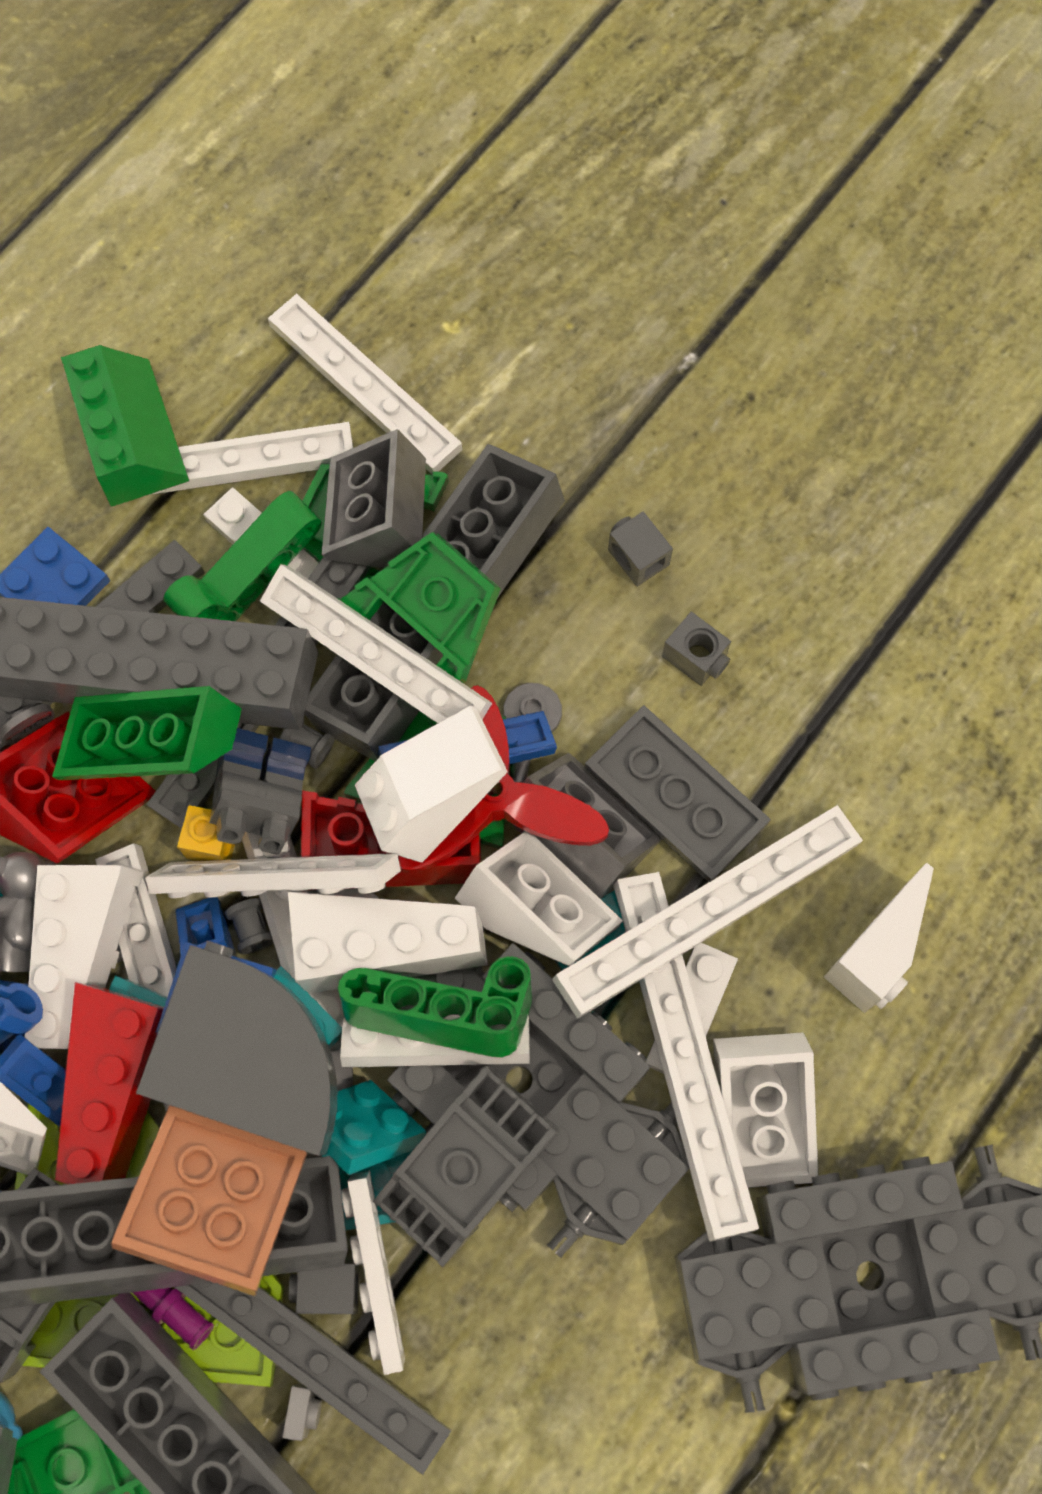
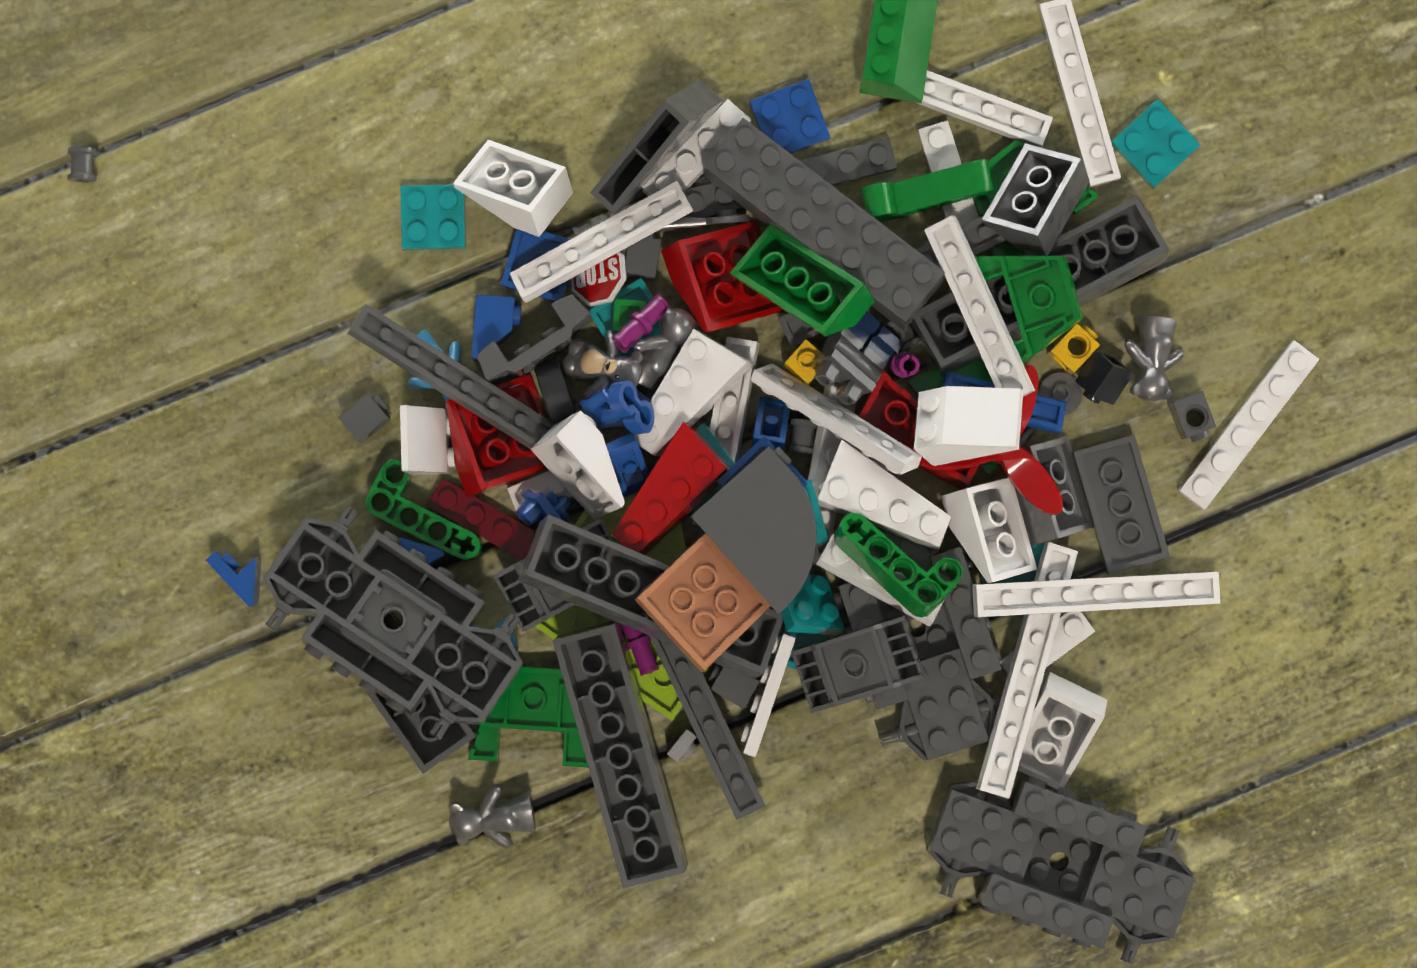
camera: 25 degrees right, 15 degrees up
dark grey brick [608,511,673,587] -> none
white slope [824,862,934,1013] -> none
none -> magenta pin [887,352,920,378]
none -> yellow brick [1047,324,1100,375]
none -> black brick [1075,350,1134,405]
none -> teal plate [1111,99,1200,189]
none -> flat silver piece [1124,316,1185,401]
none -> white plate [1178,340,1319,510]

